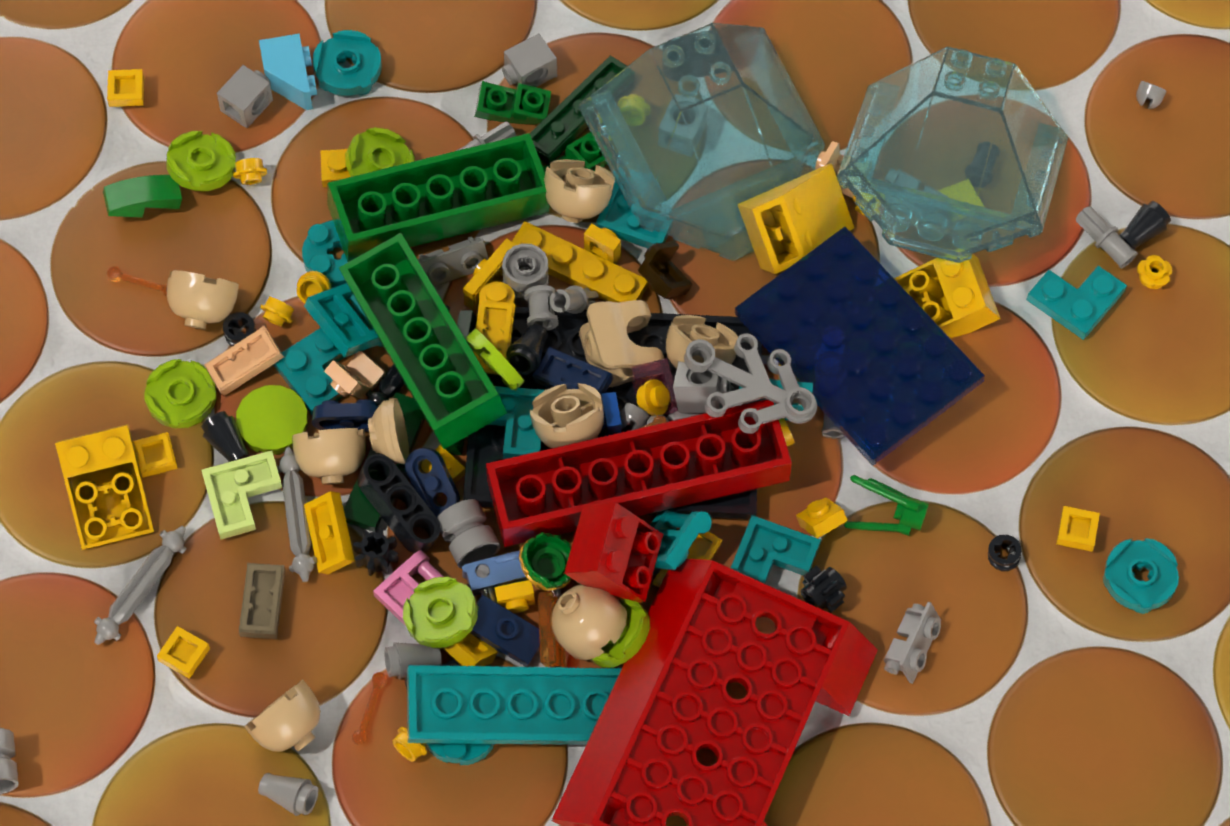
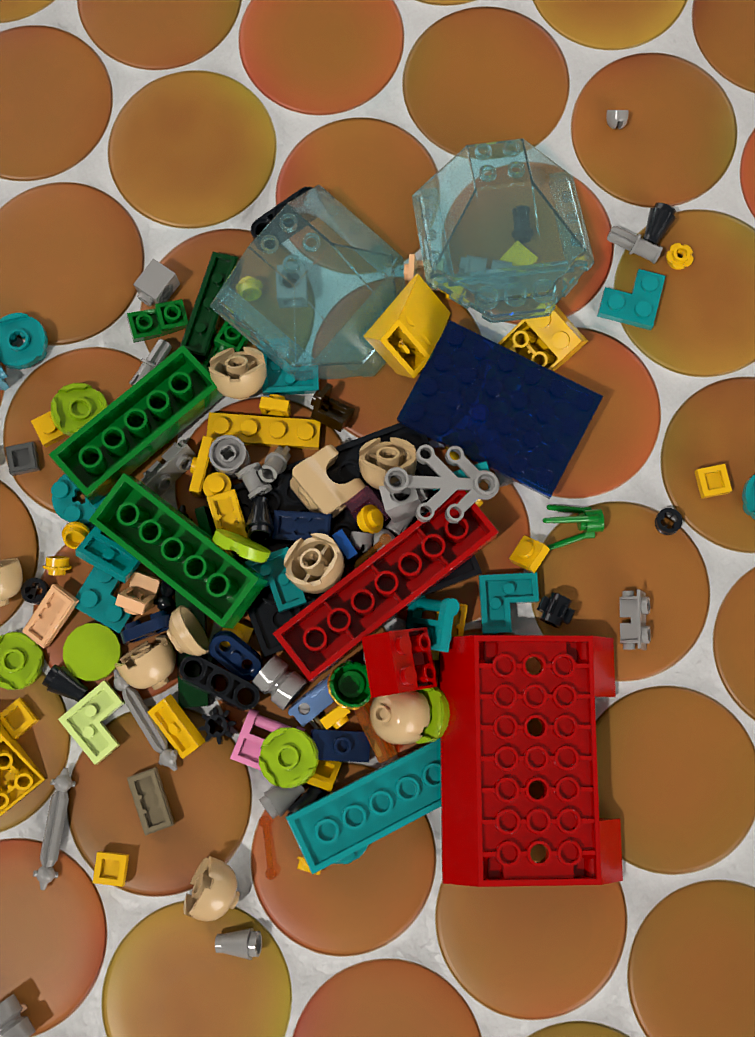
camera: 20 degrees left, 15 degrees up
none -> dark grey tile [5,441,40,476]

